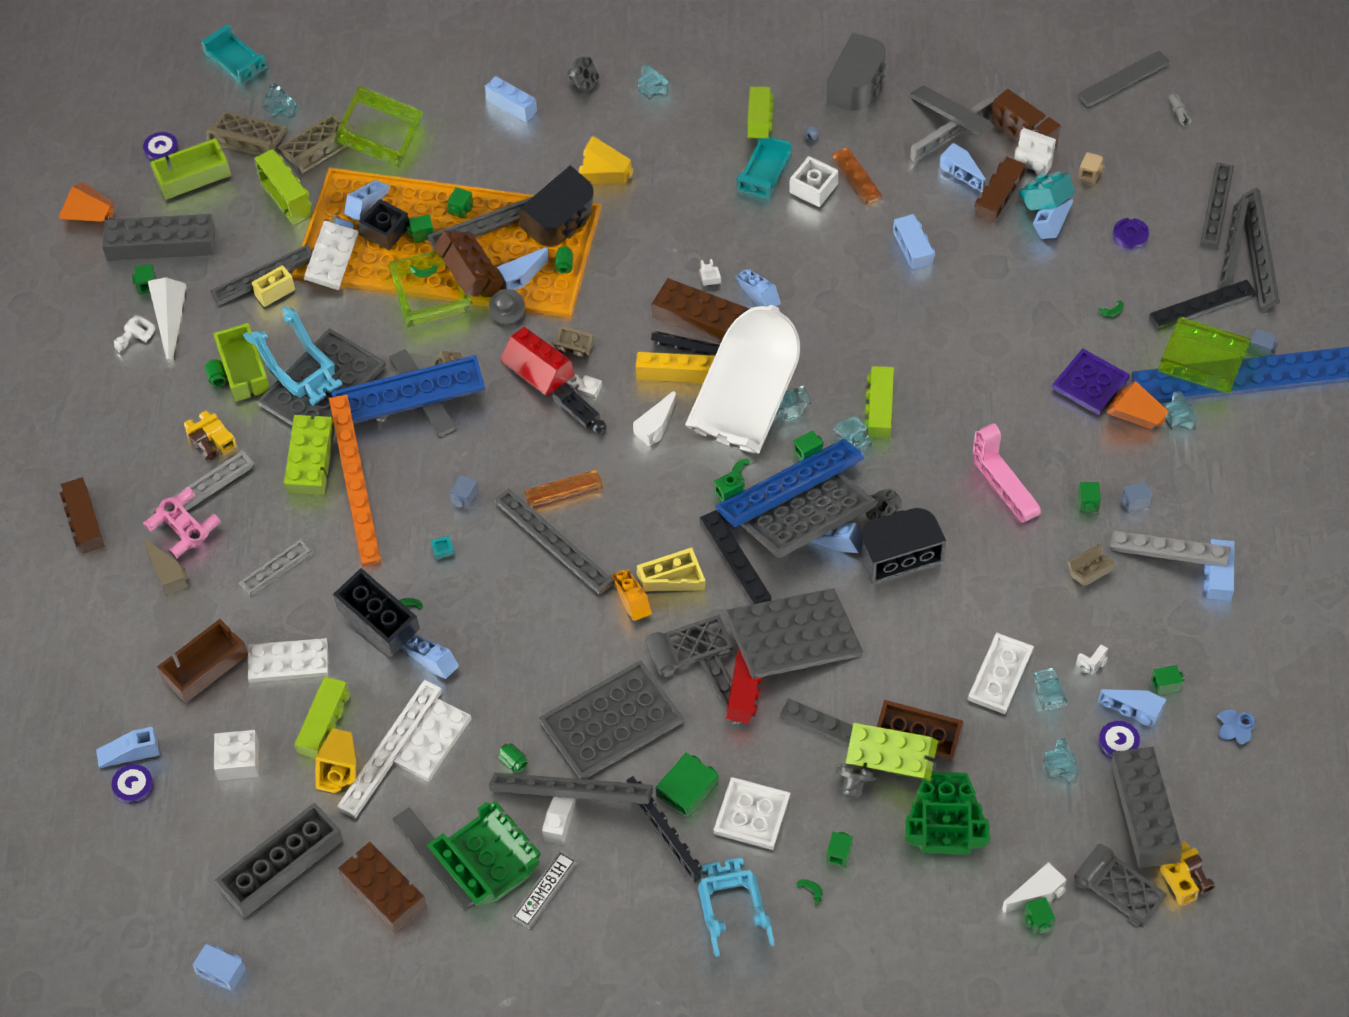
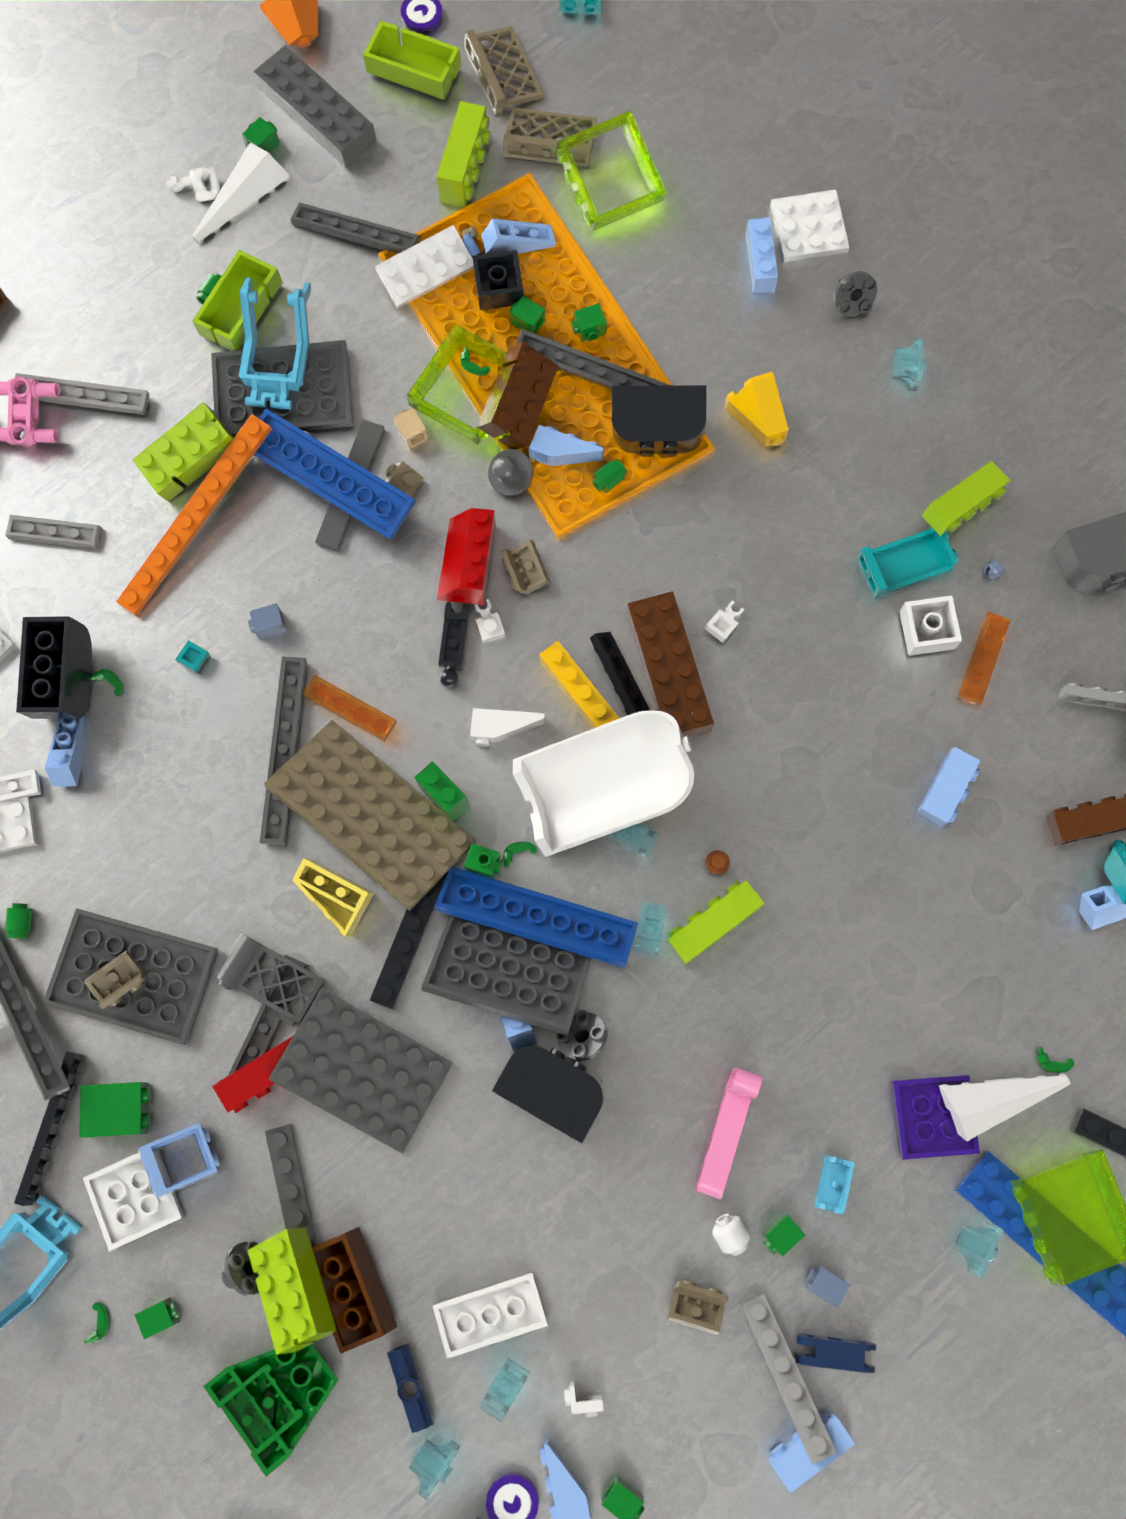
camera: 50 degrees right, 20 degrees up
yellow hips [184,410,237,462] -> none
light yellow brick [252,265,295,307] -> none
clear light blue brick [262,83,297,118] -> none
light orange slope [610,569,652,621] -> none
light blue slope [735,269,781,307] -> none
green brick [793,430,824,461] -> none
light blue slope [940,143,985,191] -> none
orange slope [1107,381,1169,429] -> none
none -> dark tan bracket [84,950,145,1010]
none -> light blue window [138,1123,220,1199]
none -> dark tan plate [264,720,476,910]
none -> dark blue piece [387,1344,434,1433]
none -> tan brick [393,408,429,450]
none -> green brick [414,761,470,822]
none -> dark orange plate [705,850,730,875]
none -> white head [712,1214,751,1256]
none -> white plate [770,190,850,263]
none -> dark blue piece [795,1334,877,1373]
none -> medium azure hinge [814,1155,855,1215]
none -> white wedge [939,1073,1071,1141]

